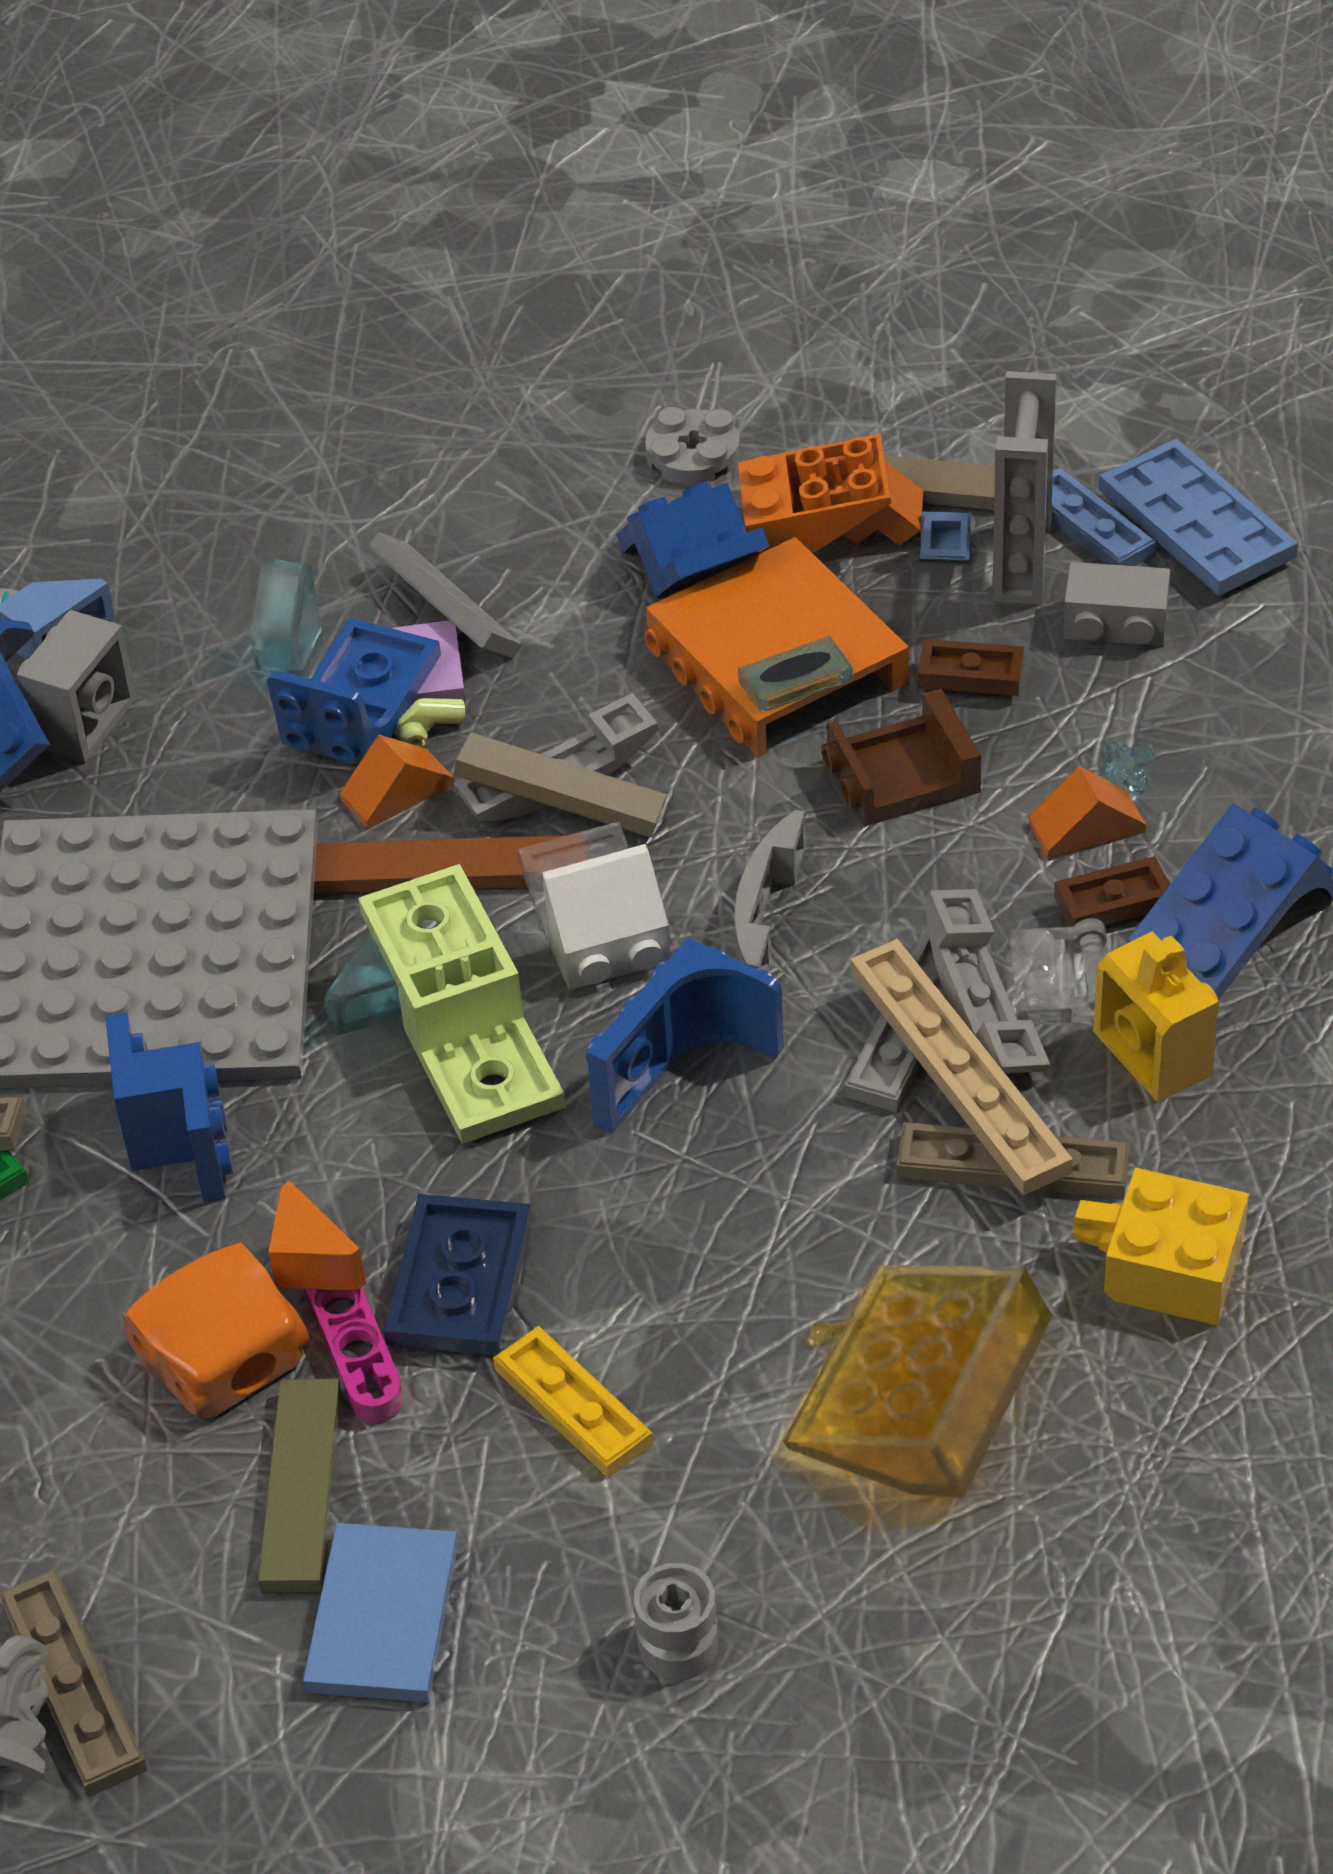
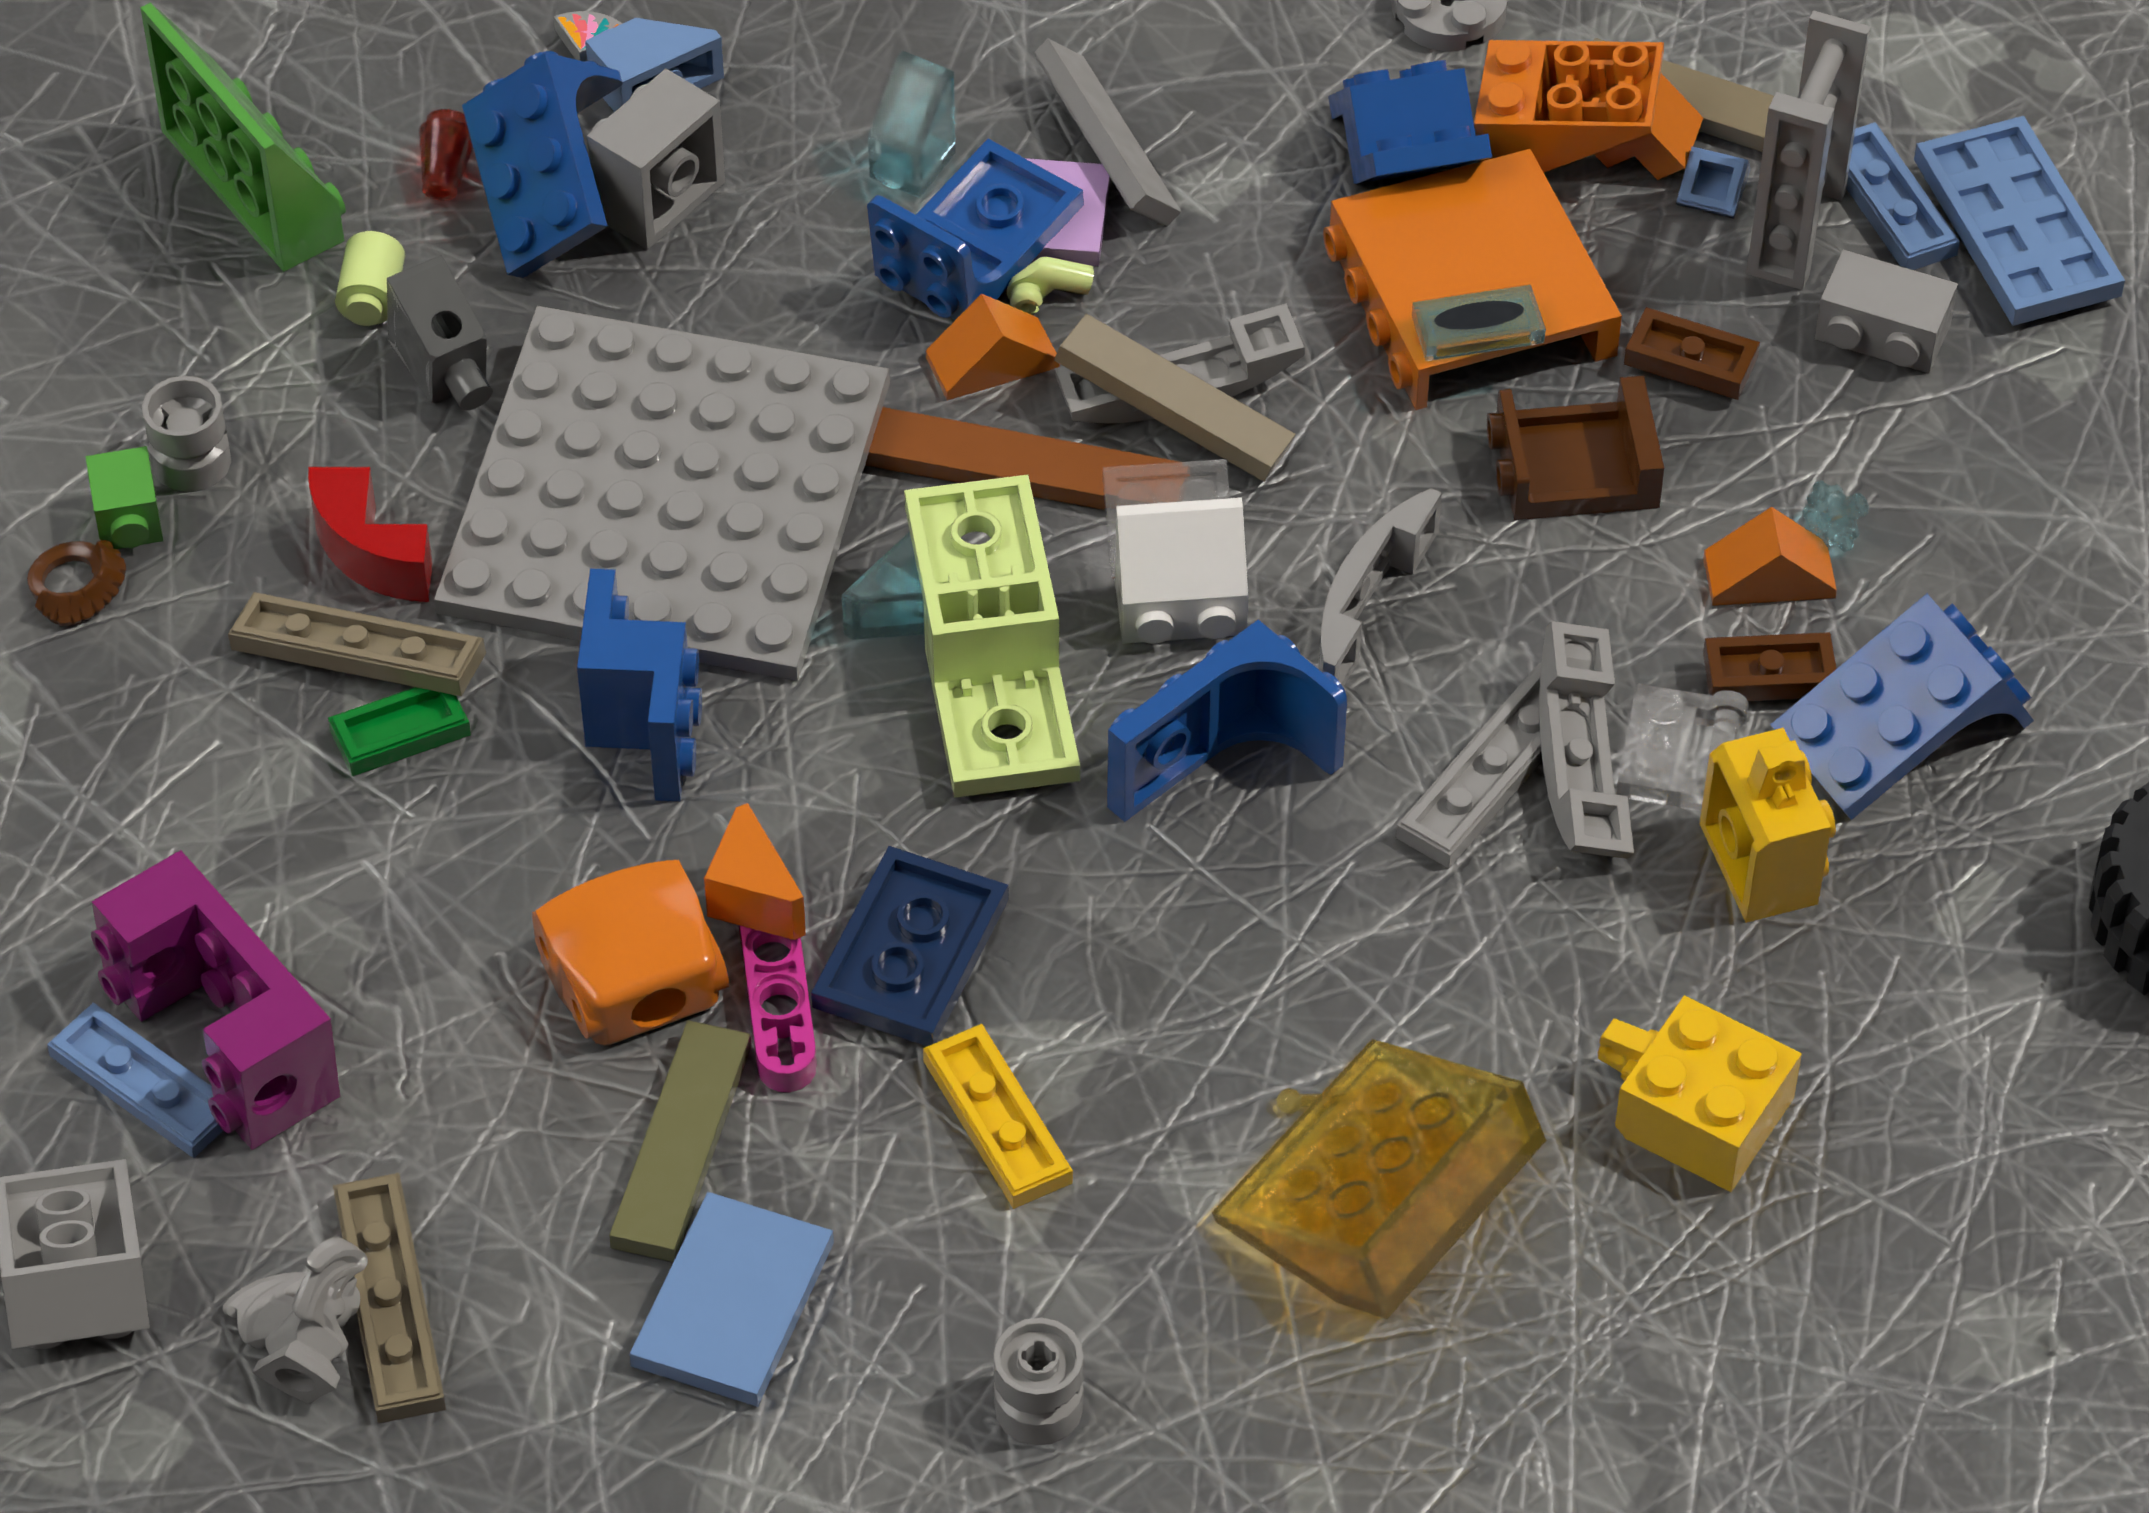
camera: 10 degrees right, 5 degrees up
tan plate [850,938,1073,1196] -> none
dark tan tile [897,1122,1130,1199] -> none

